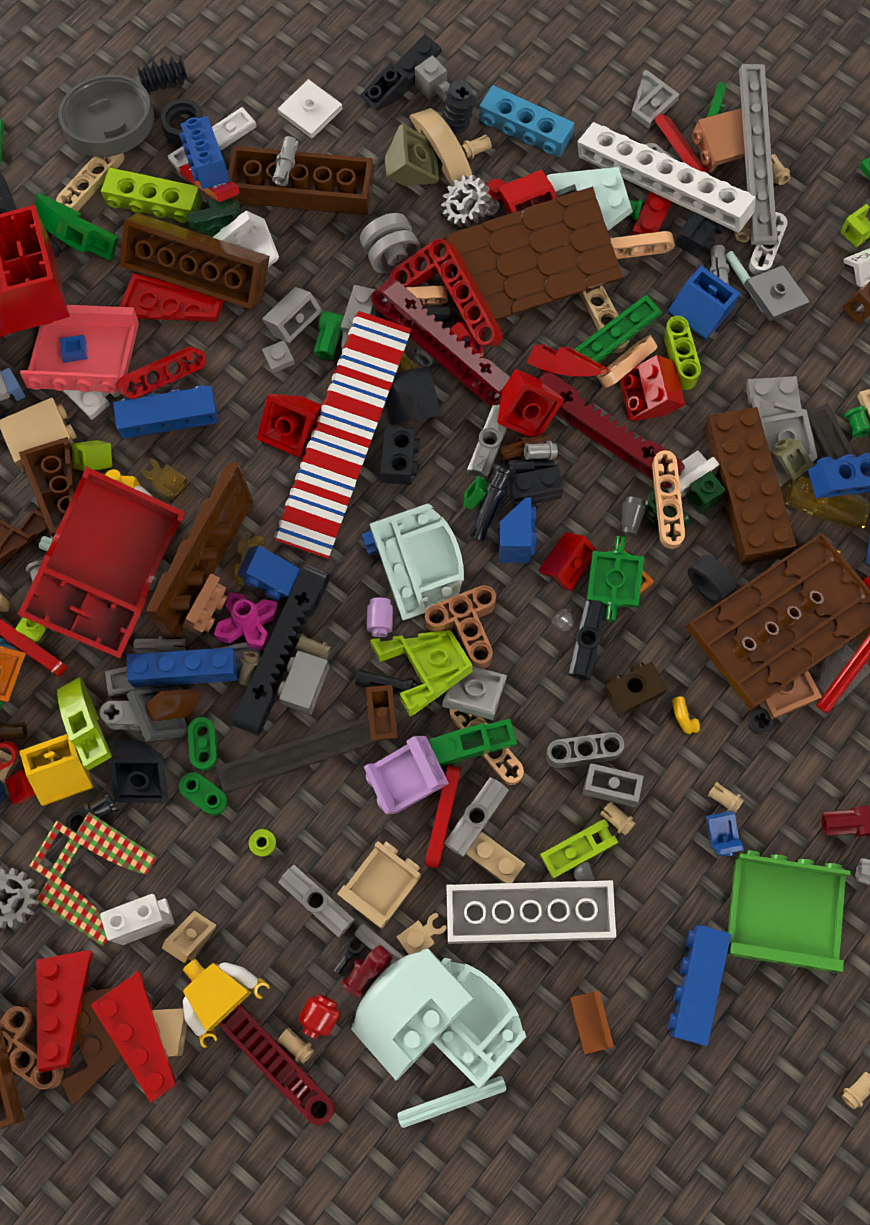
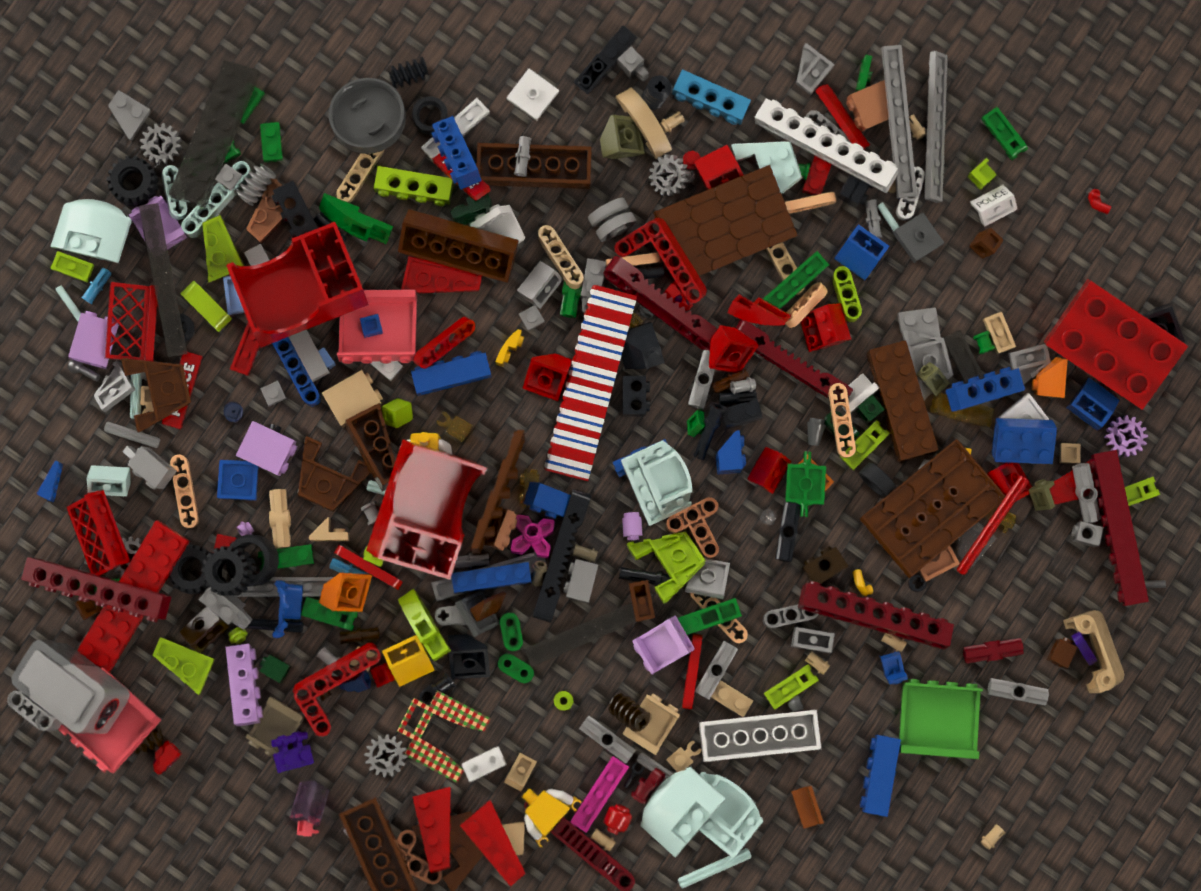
camera: 15 degrees left, 10 degrees up
none -> yellow slope [495,329,524,367]
none -> tan beam [538,225,584,289]
none -> dark pink plate [570,756,629,832]
none -> dark brown piece [608,693,651,732]
none -> dark red brick [798,581,954,650]
none -> lime plate [839,420,890,470]
none -> light grey plate [924,51,948,203]

